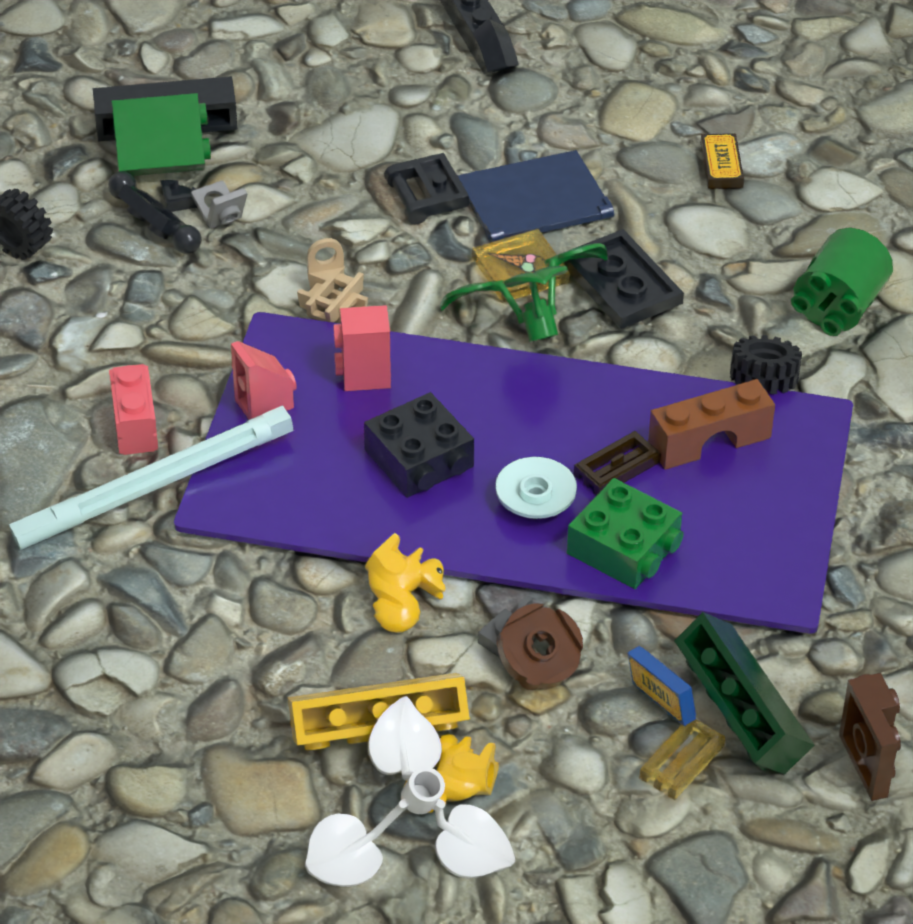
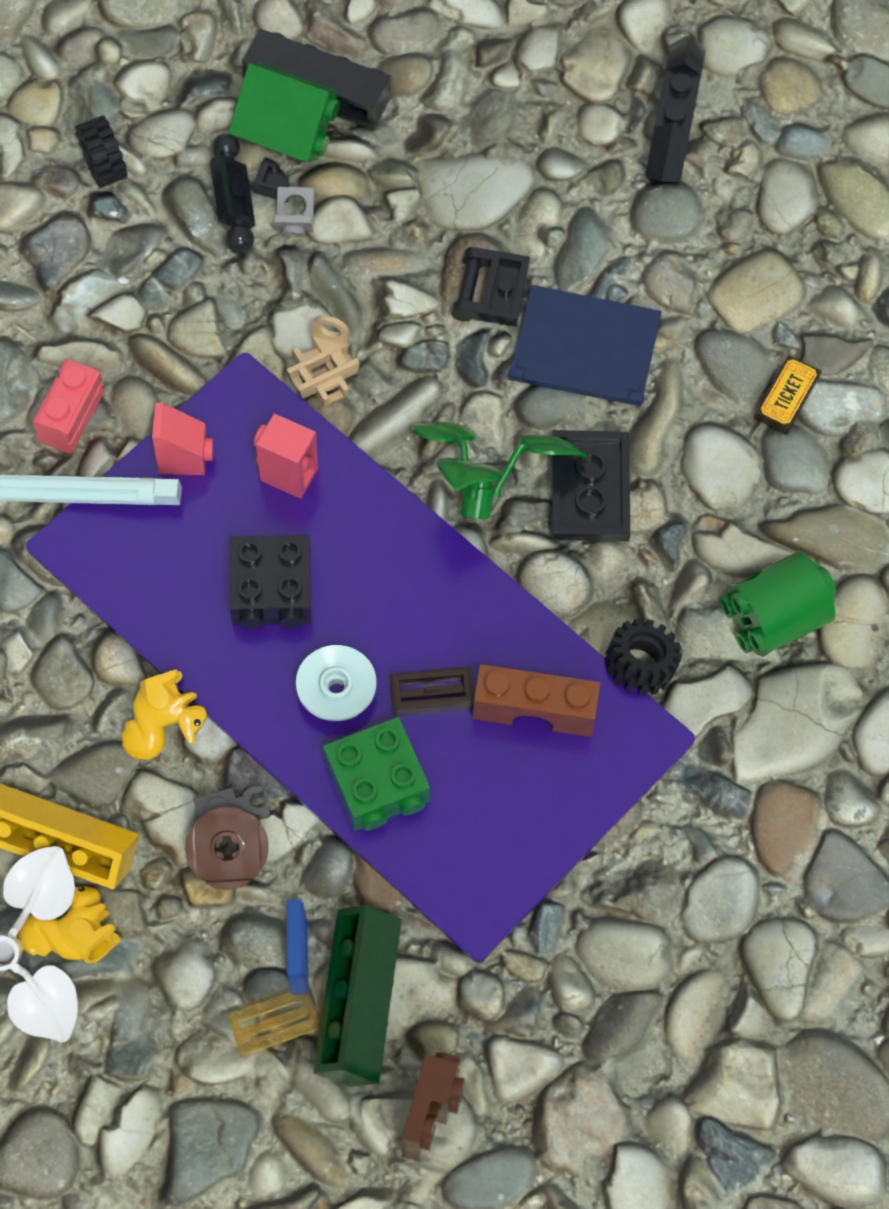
camera: 30 degrees right, 20 degrees up
clear yellow tile [472,229,570,303] -> none

